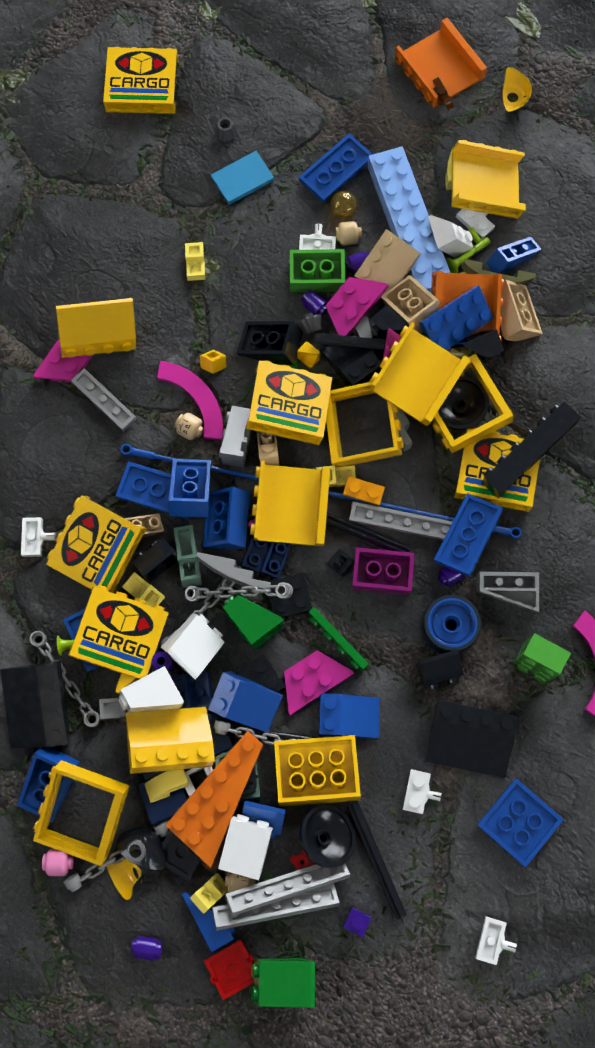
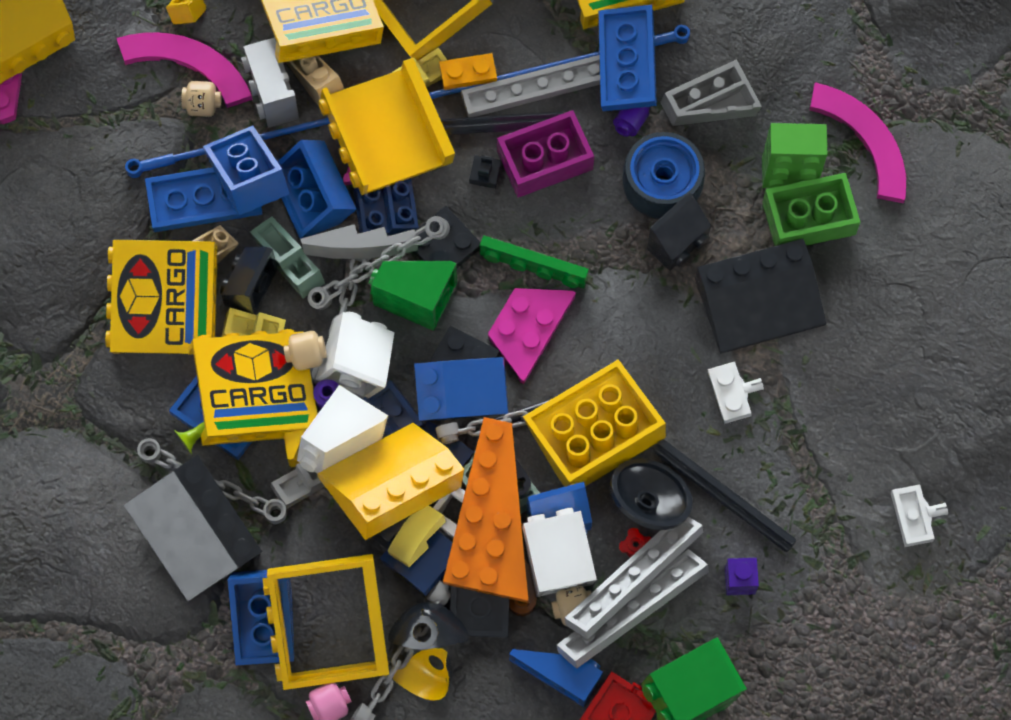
camera: 30 degrees left, 5 degrees down
white plate [21,518,56,557] -> none
light grey plate [71,368,137,432] -> none
light yellow slope [190,872,228,914] -> none
blue slope [319,694,380,738] -> none
blue plate [477,778,564,867] -> none
none -> tan head [284,331,327,370]
none -> bright green brick [762,173,860,246]

